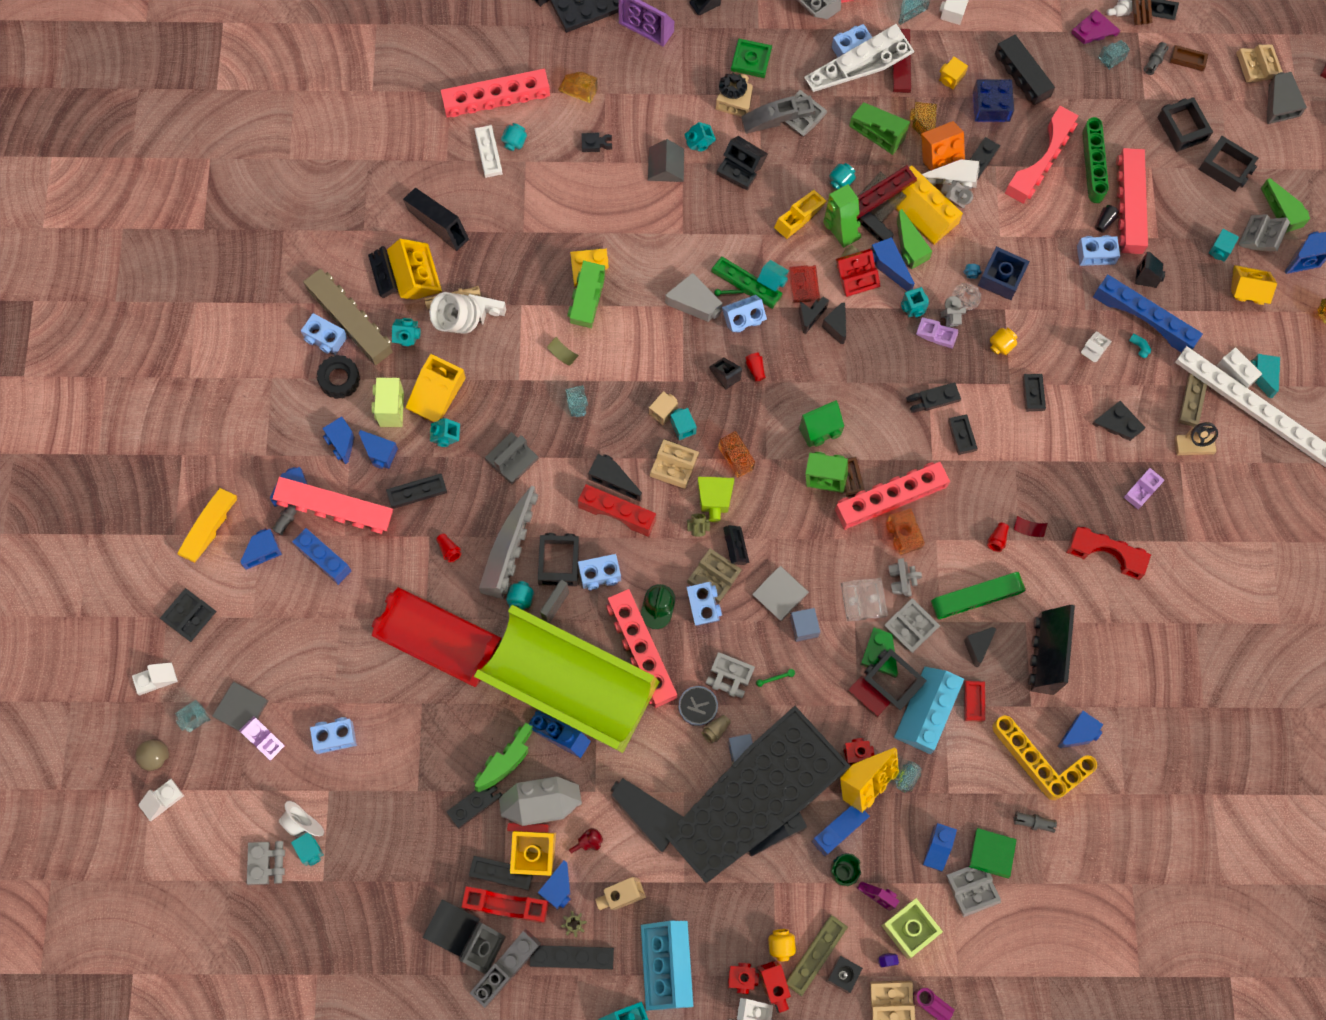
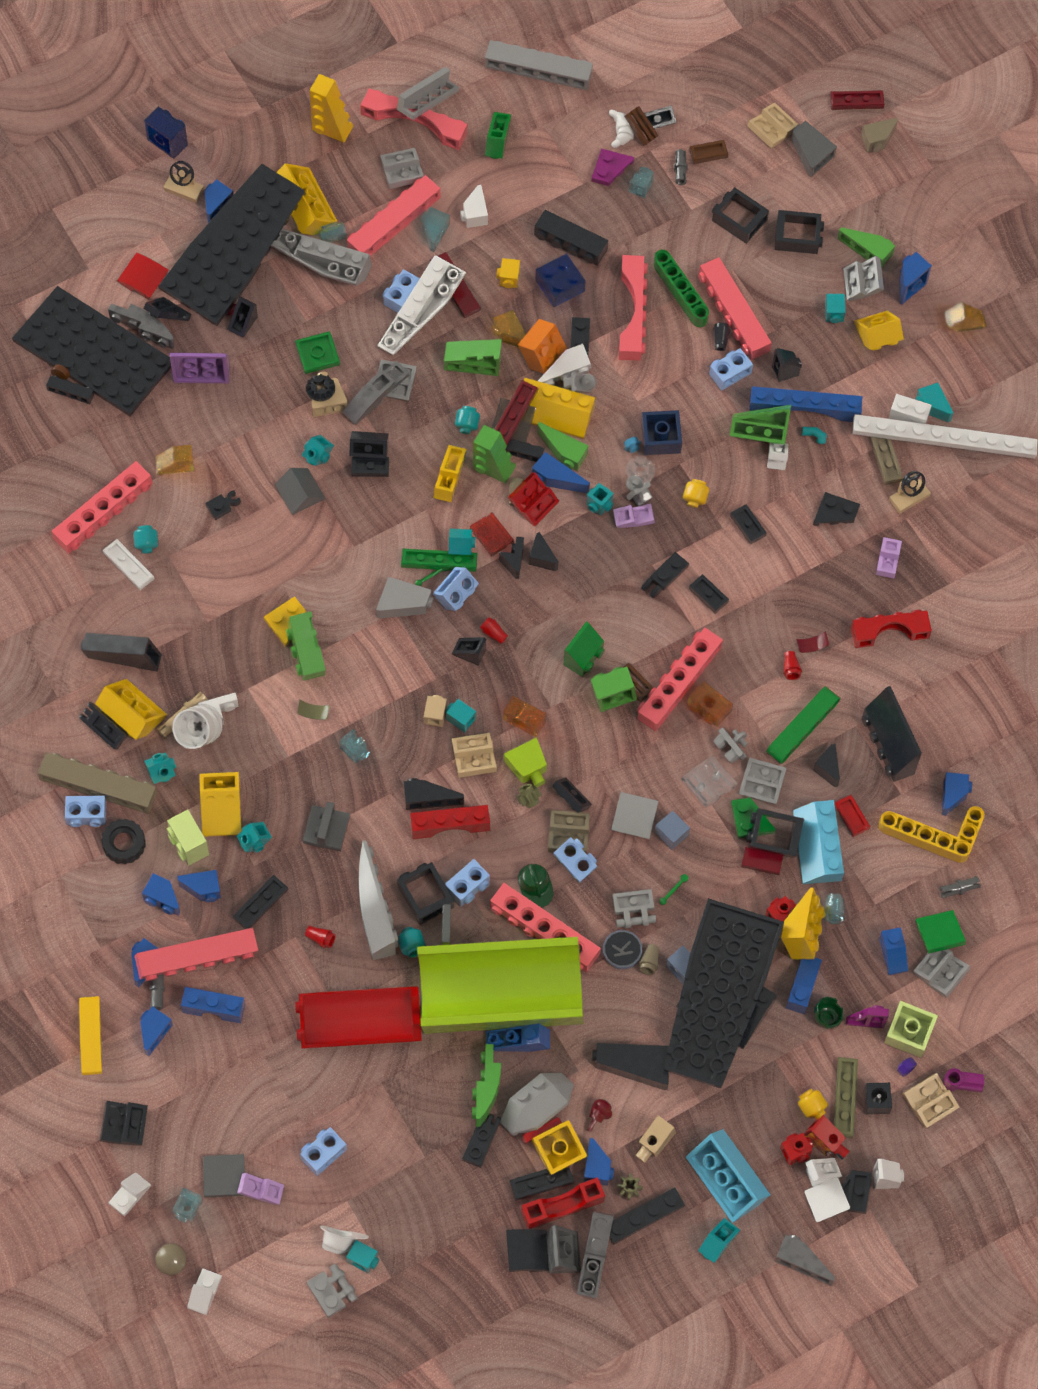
camera: 30 degrees left, 5 degrees down
none -> bright green wedge [730,405,791,445]

